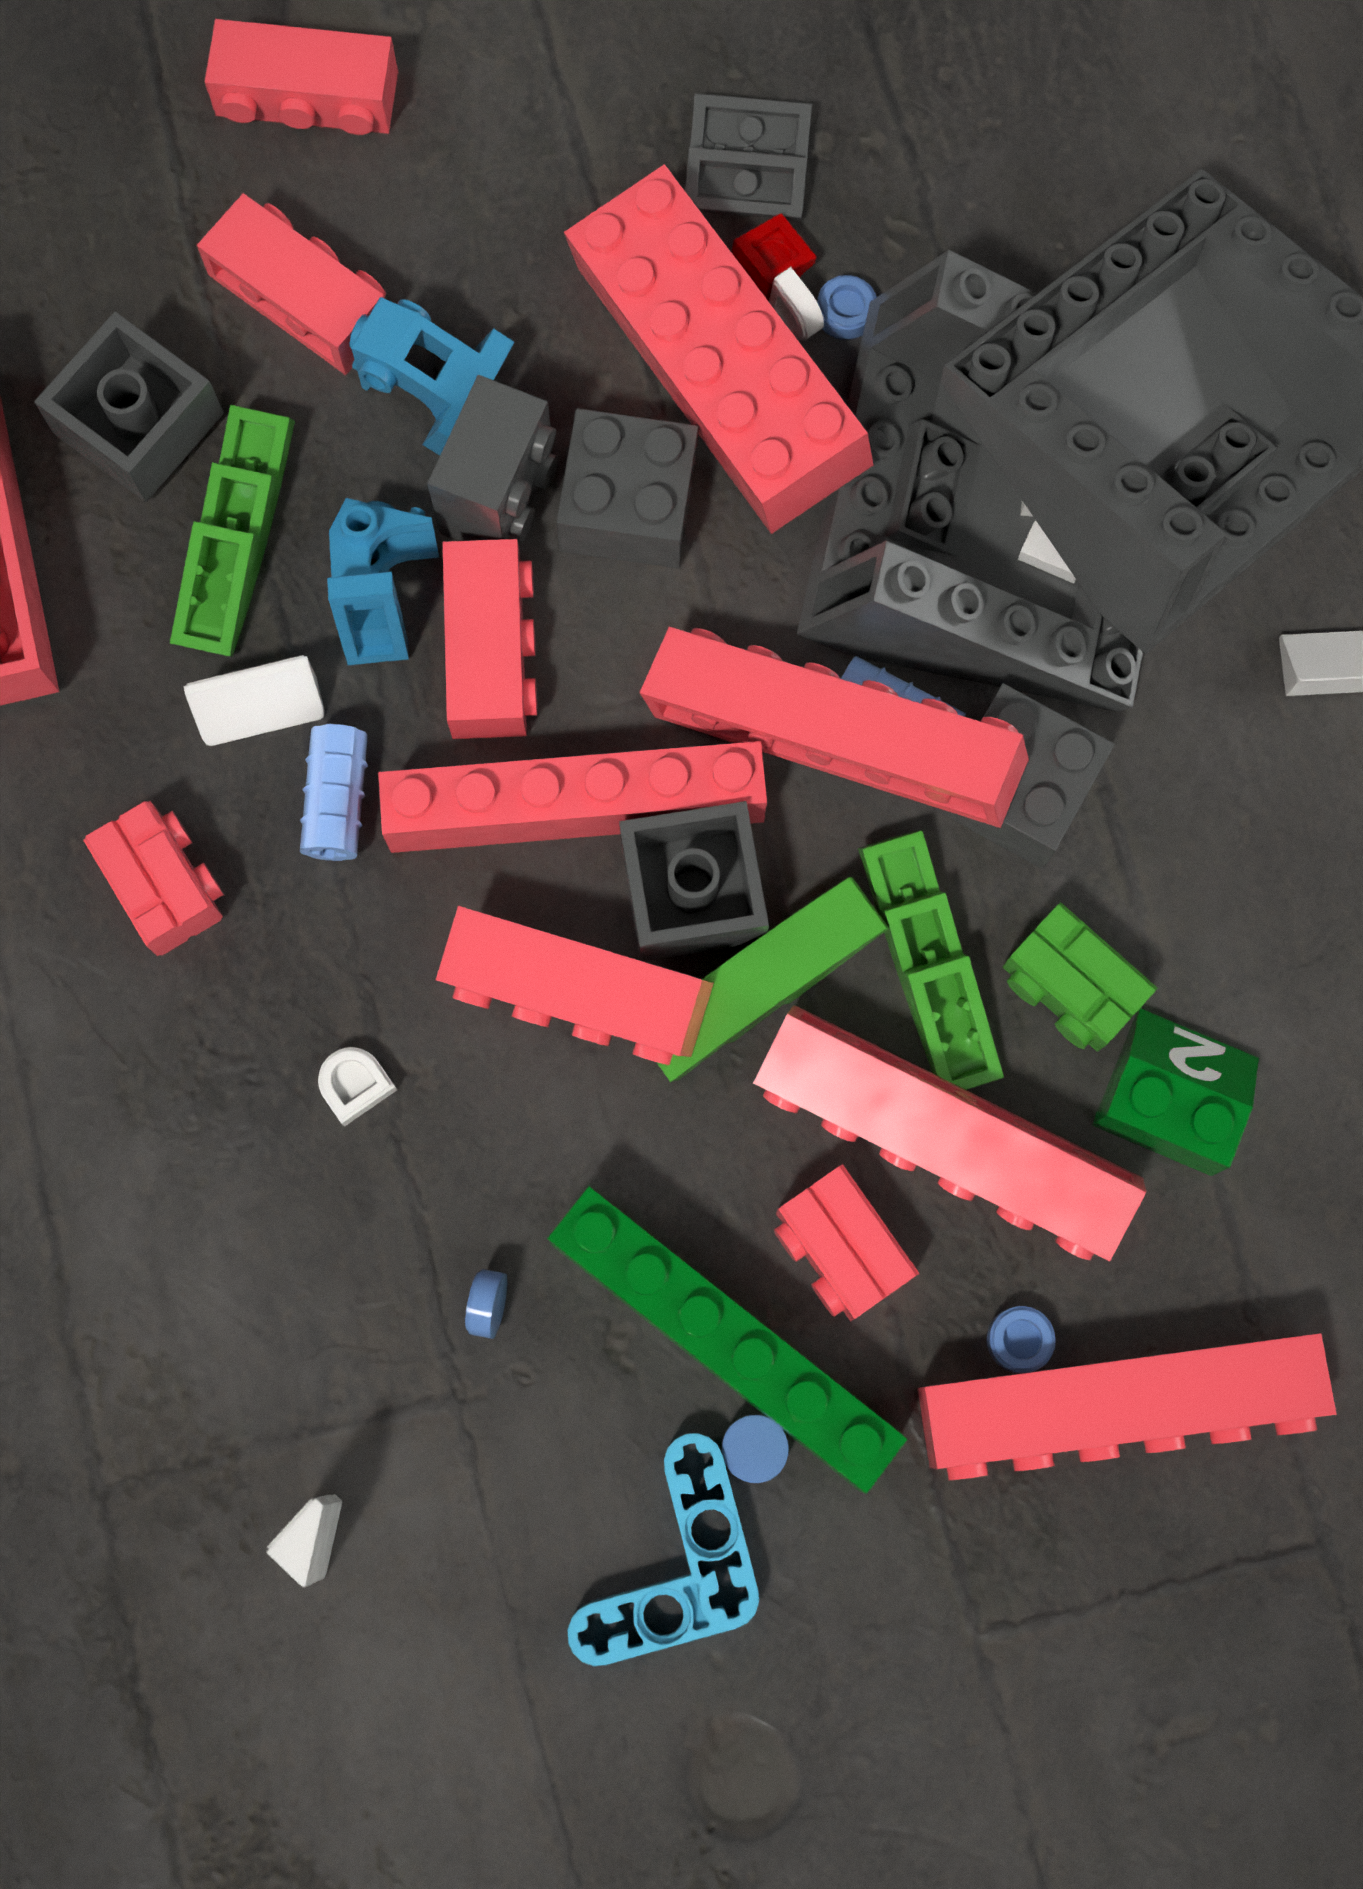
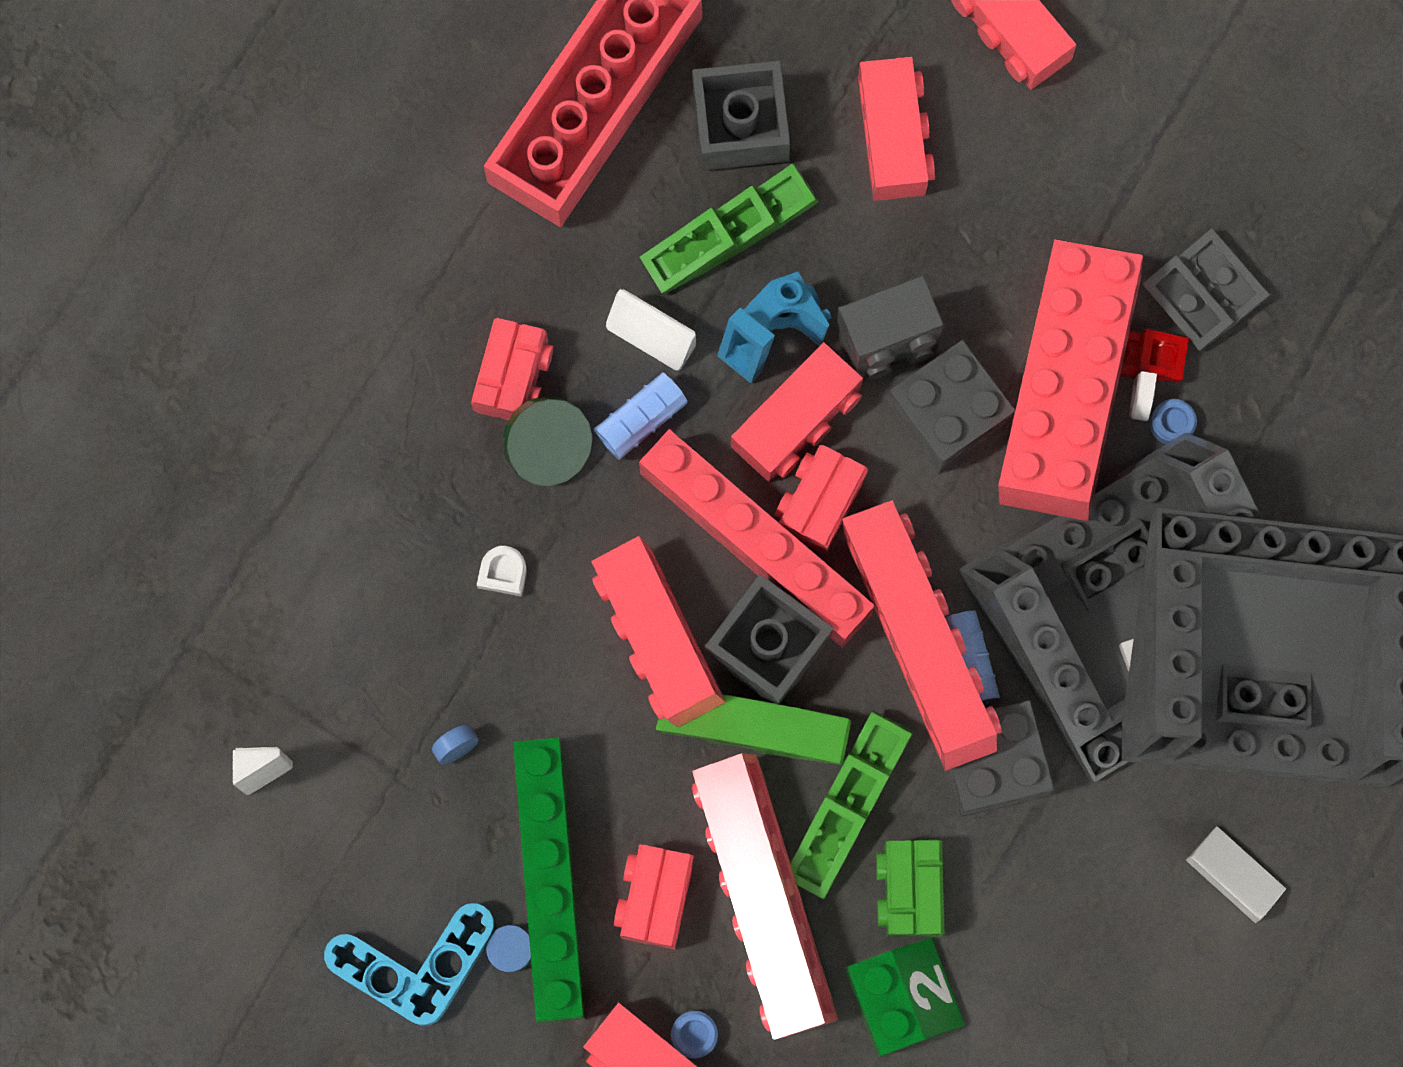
camera: 50 degrees right, 0 degrees up
dark azure tile [350,297,514,456] -> none
none -> tile [503,396,593,486]
none -> coral brick [775,445,868,554]

